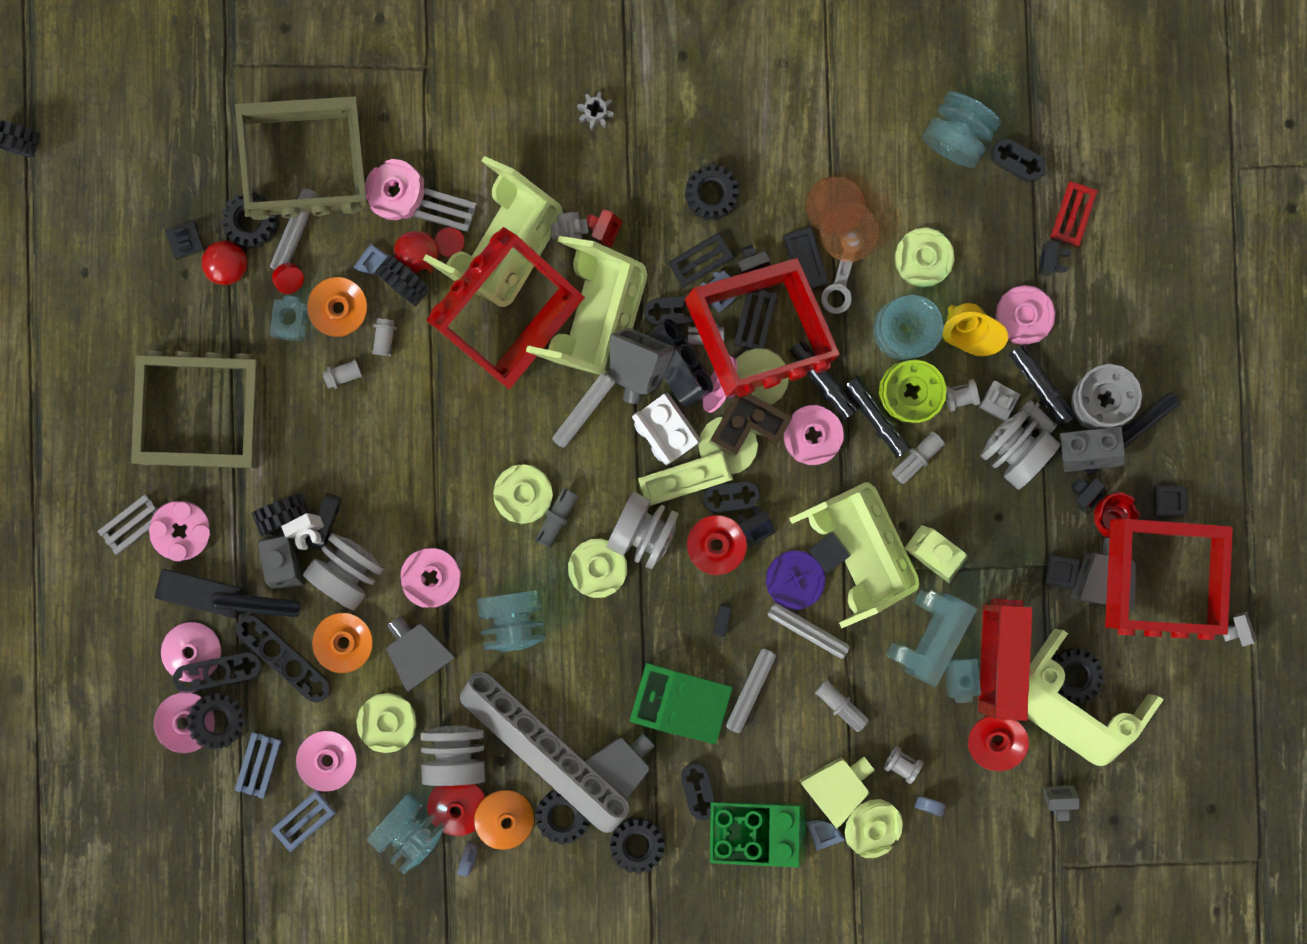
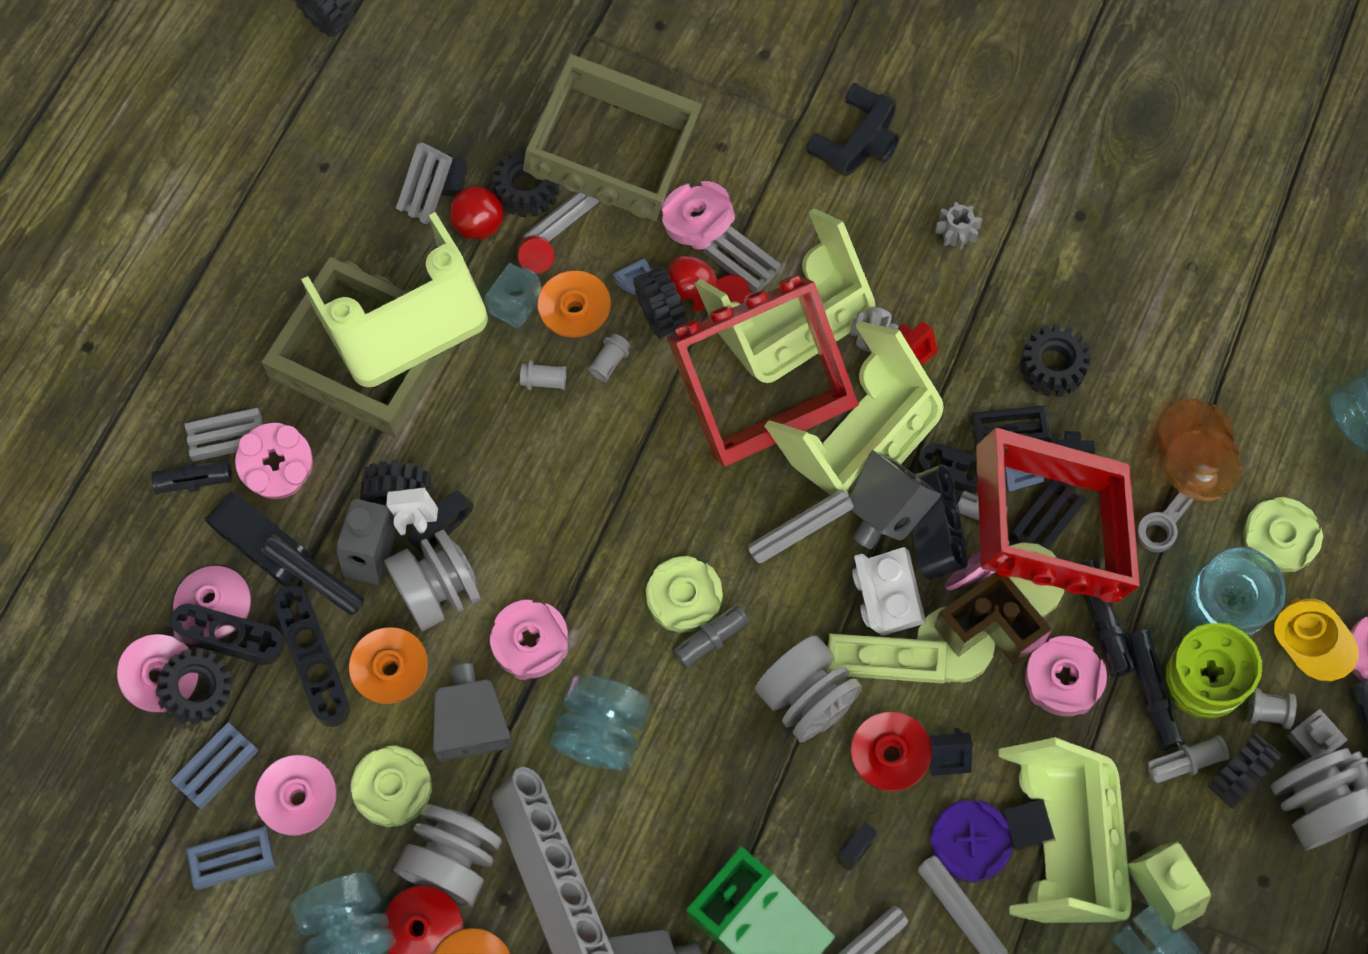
camera: 30 degrees right, 20 degrees down
yellowish green tile [568,539,627,598] -> none
black beam [703,482,760,513] -> none
black tile [782,227,828,289] -> none
none -> black pin [151,459,233,495]
none -> yellowish green windscreen [301,212,488,387]
none -> light grey tile [396,143,453,224]
none -> black connector [807,83,899,176]
none -> black tyre [1207,733,1282,809]

